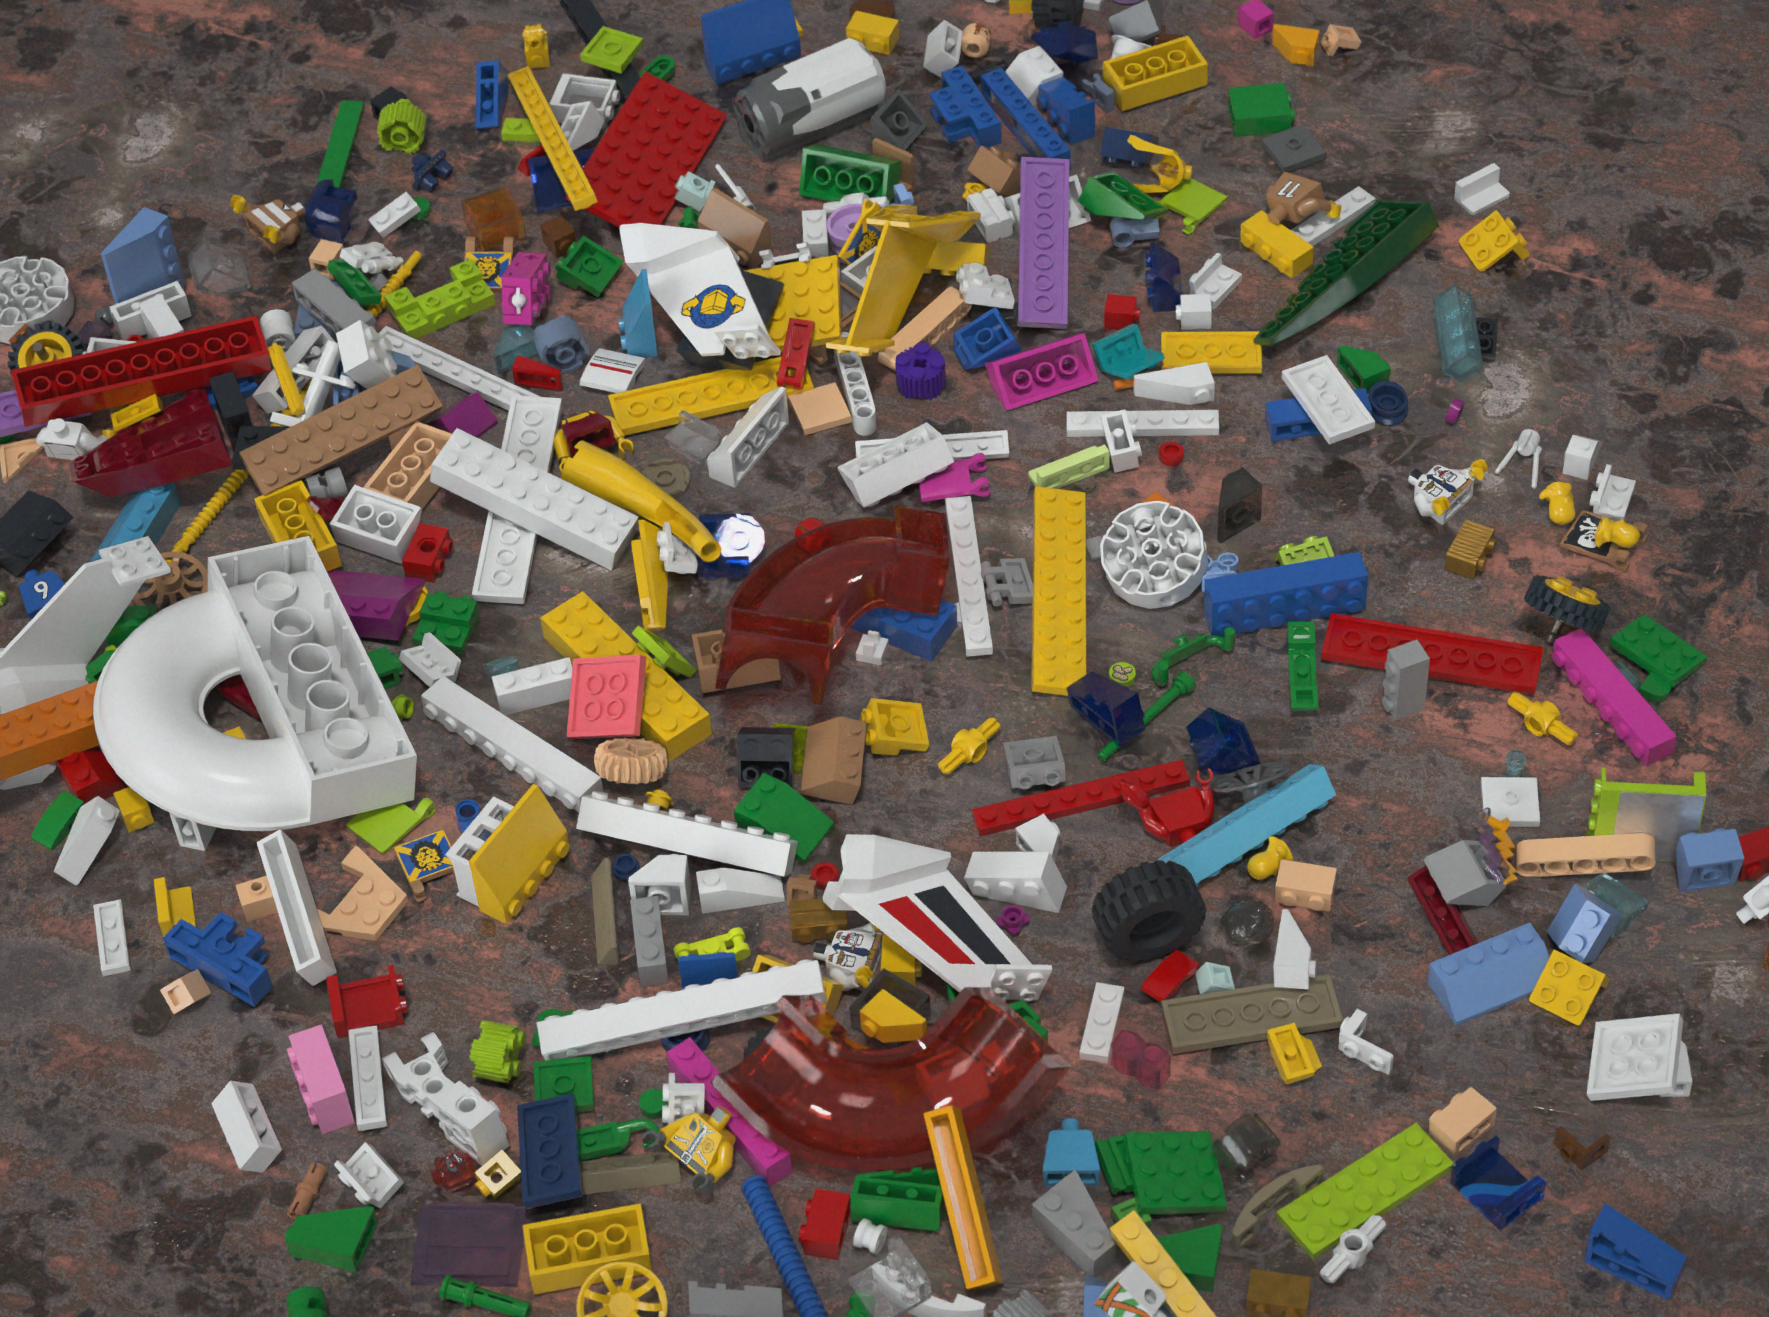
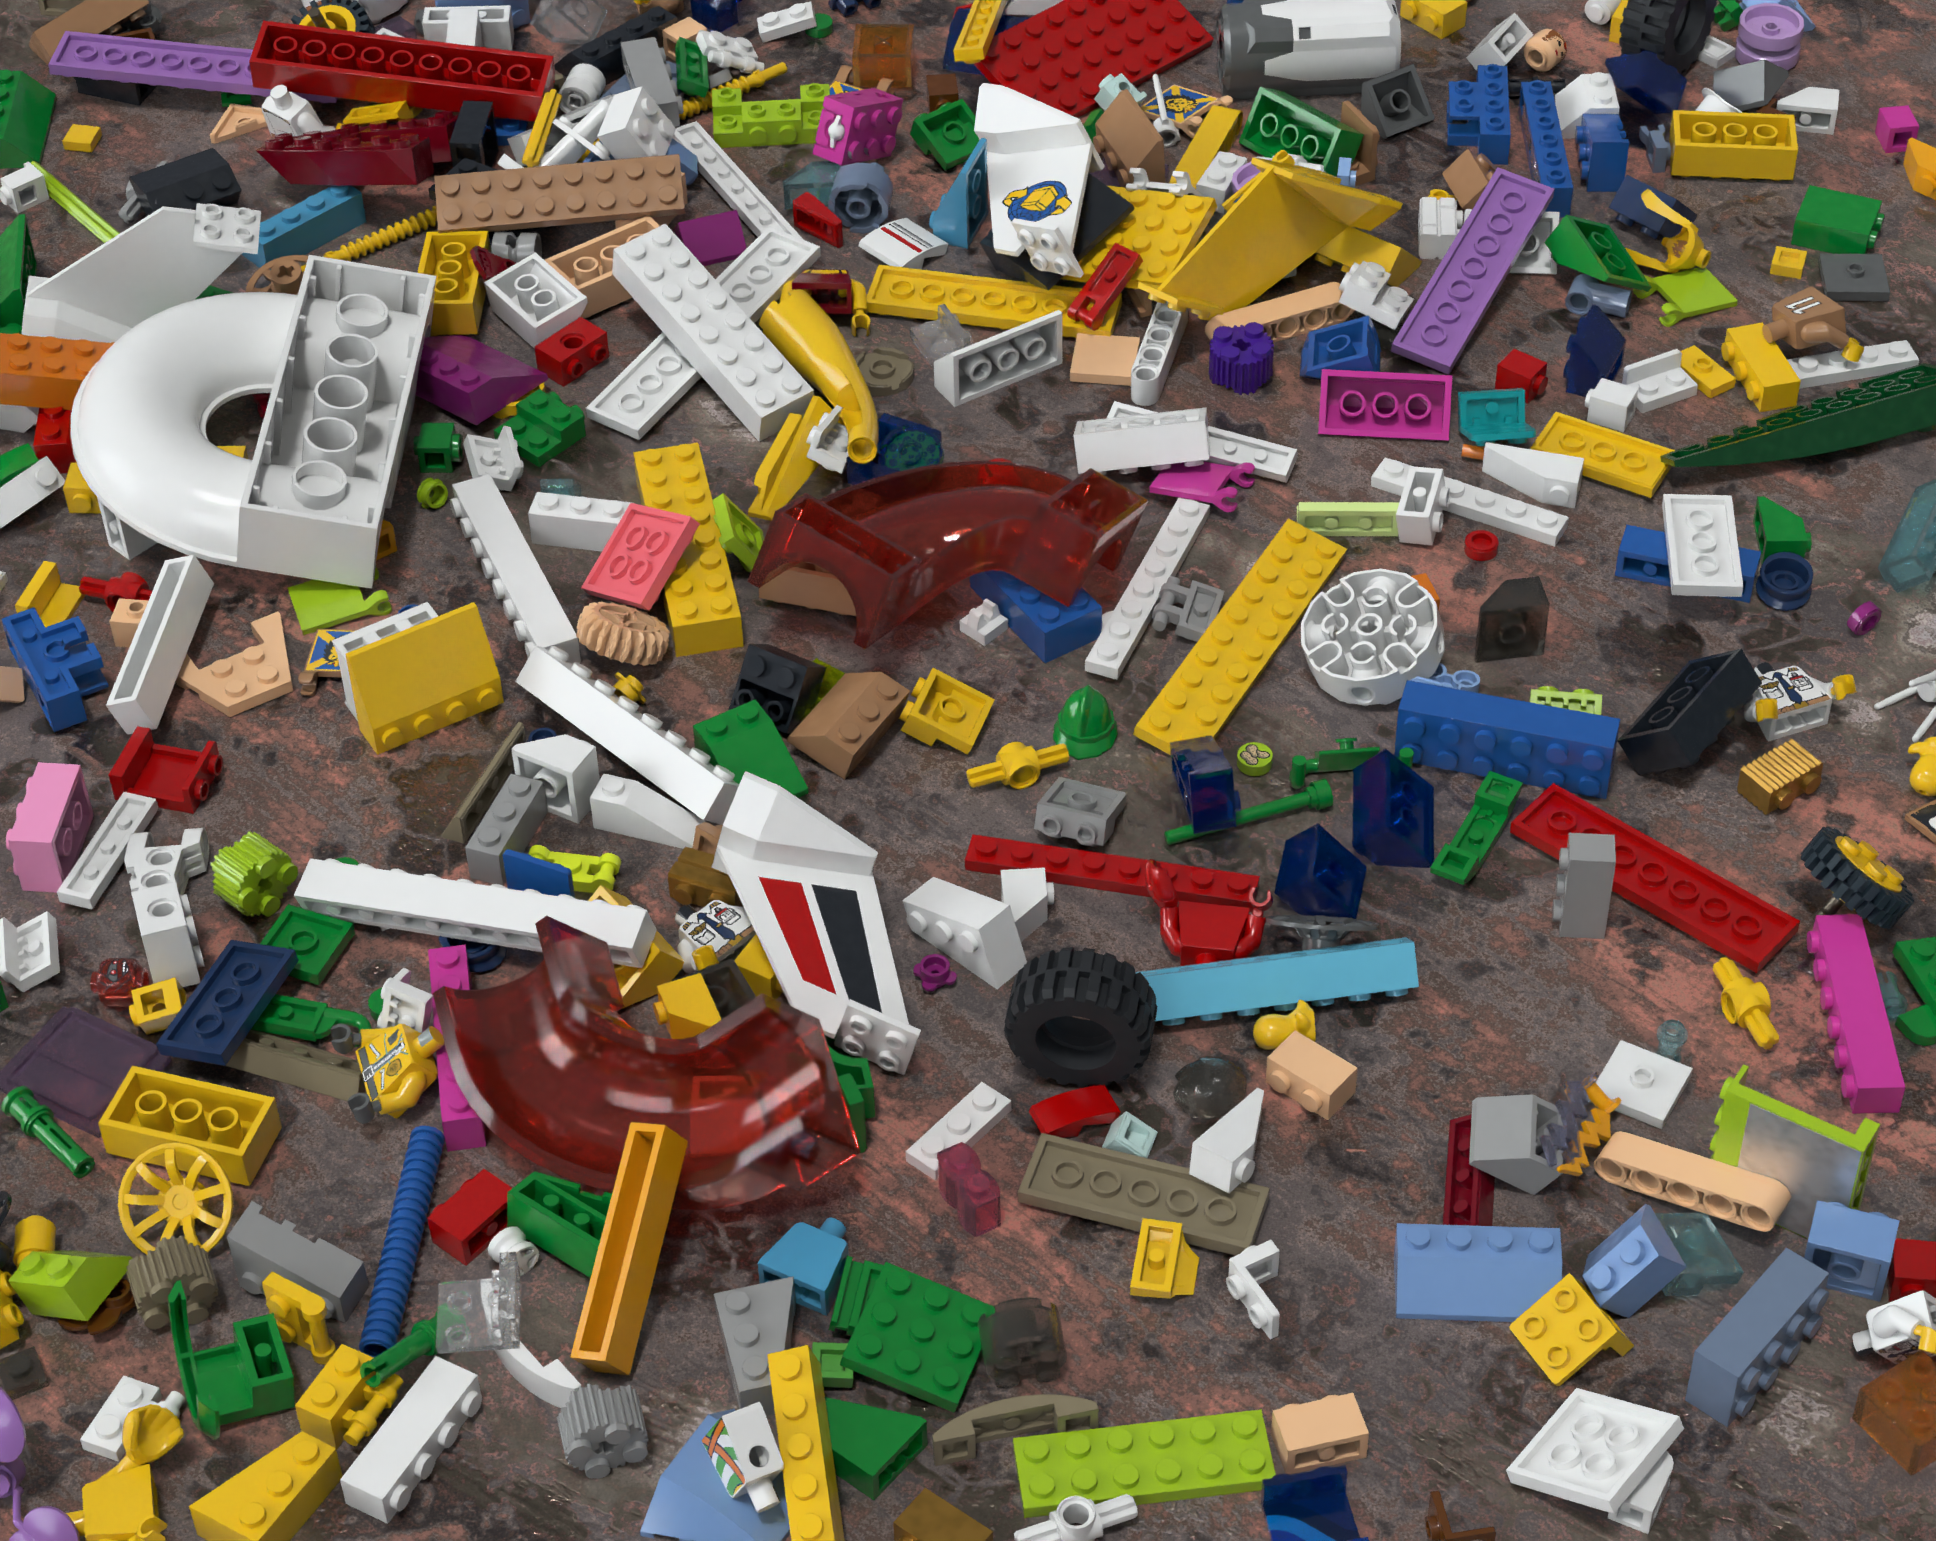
camera: 25 degrees right, 5 degrees down
none -> red axle [79,572,153,612]
none -> black slope [554,6,677,85]
none -> green piece [1053,685,1118,760]
none -> flag [1140,84,1233,138]
none -> yellow beam [1169,105,1243,189]
none -> clear blue slope [1352,749,1434,868]
none -> black brick [1617,648,1762,775]
none -> yellow plate [1680,345,1736,398]
none -> sand blue brick [1685,1247,1829,1427]
none -> yellow tile [1770,246,1807,279]
none -> white slope [1776,87,1839,135]

